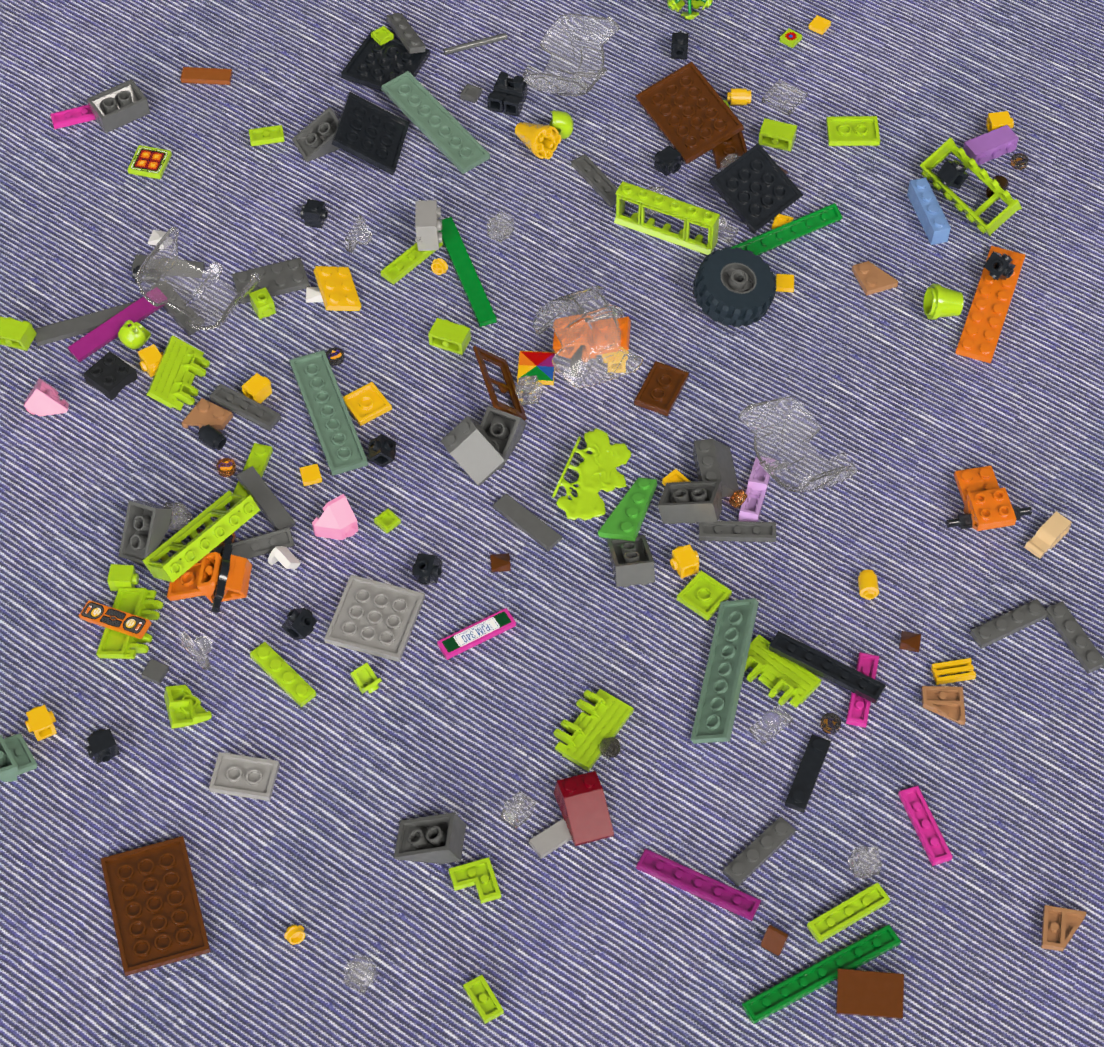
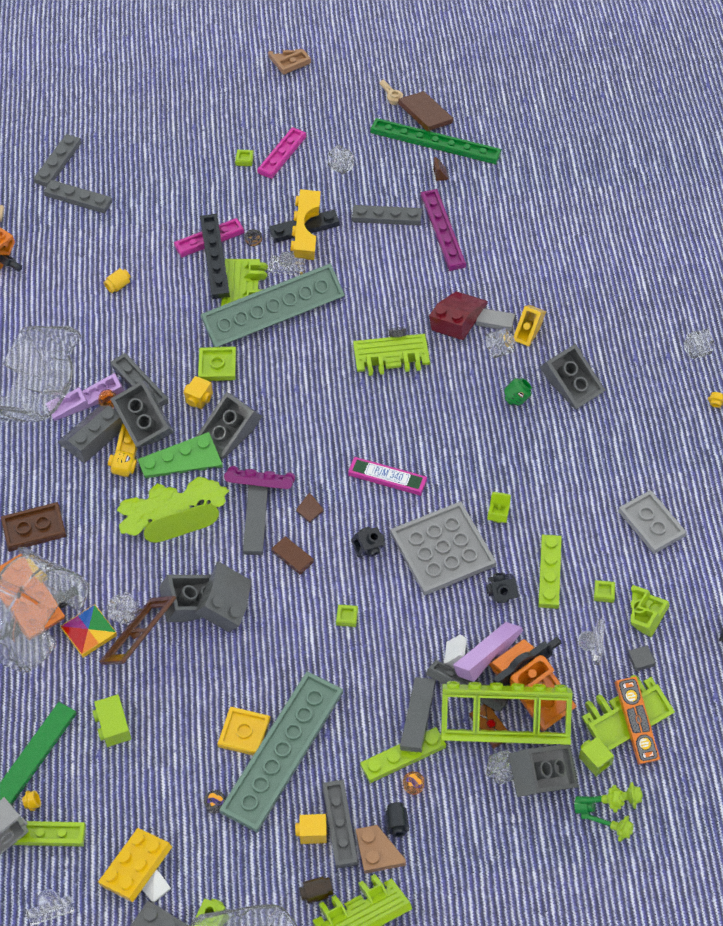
camera: 130 degrees left, 0 degrees up
yellow tile [299,464,322,486] -> none
bright pink slope [312,494,358,540] -> none
black brick [368,434,396,468] -> none
lime plate [448,857,501,904] -> none
lime plate [463,975,504,1024] -> none
lime plate [807,882,890,944] -> none
reddish brown slope [899,631,921,652] -> none
medium nougat wing [921,686,966,725] -> none
yellow tile [931,658,976,685] -> none
none -> yellow head [107,450,137,477]
none -> magenta plate [224,466,296,489]
none -> lime tile [235,149,254,166]
none -> reddish brown tile [271,536,314,575]
none -> yellow arch [290,189,321,260]
none -> dark brown brick [299,876,333,904]
none -> tan plate [380,80,403,105]
none -> lavender slope [453,622,523,682]
none -> green head [504,378,532,406]
none -> yellow slope [512,305,546,346]
none -> lime plant [574,782,643,842]
none -> lime tile [594,580,615,603]

